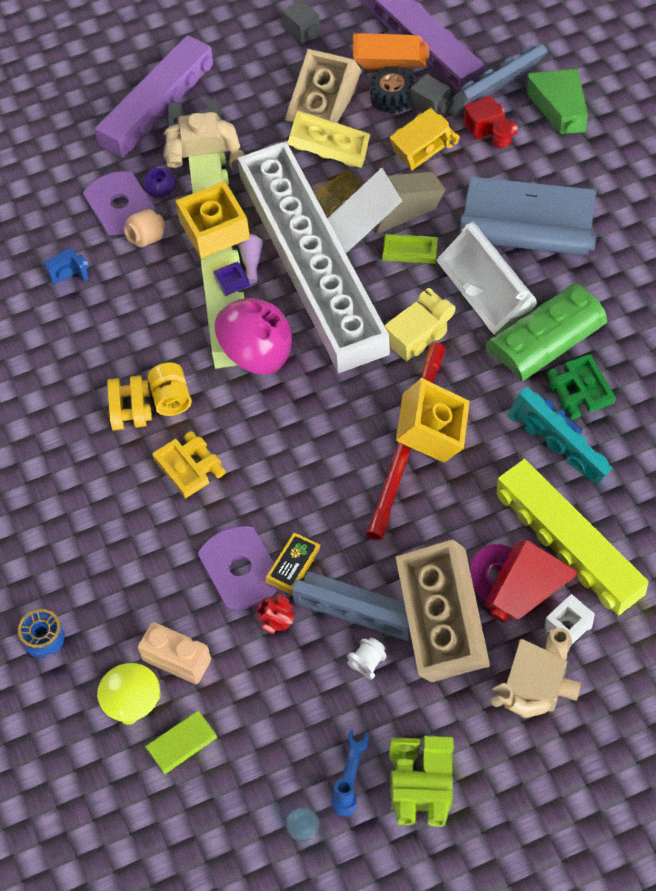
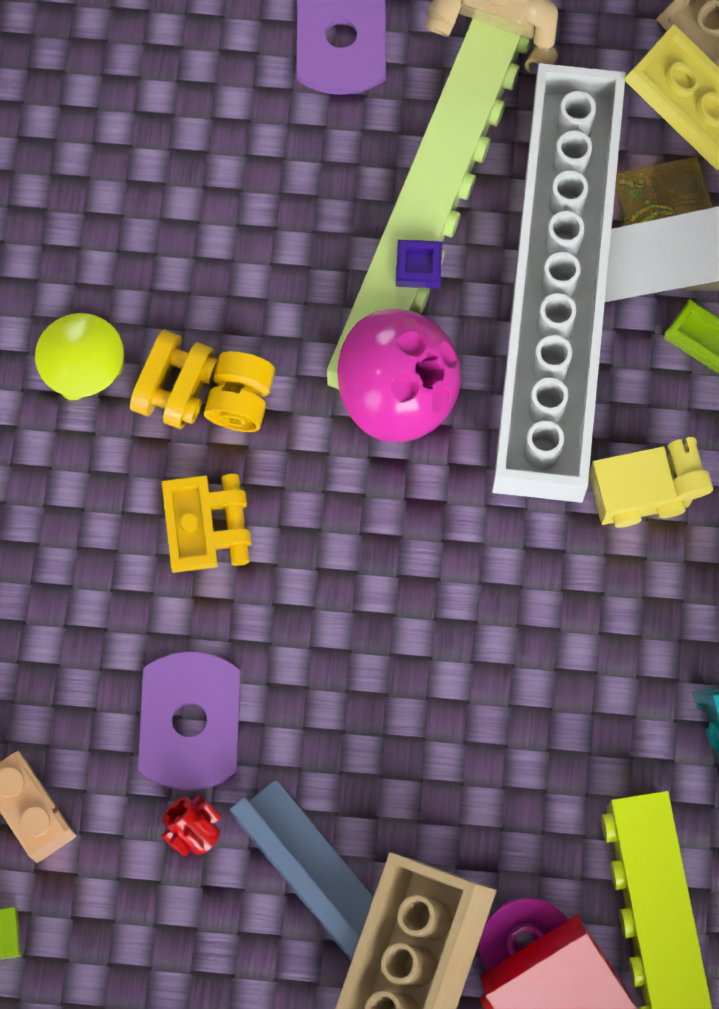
camera: 25 degrees right, 15 degrees up
blue bracket [44,247,89,285] -> none
light nougat head [124,209,165,247] -> none
dark purple plate [143,168,176,198] -> none
yellow brick [176,181,250,258] -> none
lavender cone [237,234,263,284] -> none
tile [265,533,320,595] -> none
white brick [347,638,387,680] -> none
red piece [366,342,446,541] -> none
yellow brick [396,378,470,463] -> none
none -> neon yellow dish [35,313,124,400]

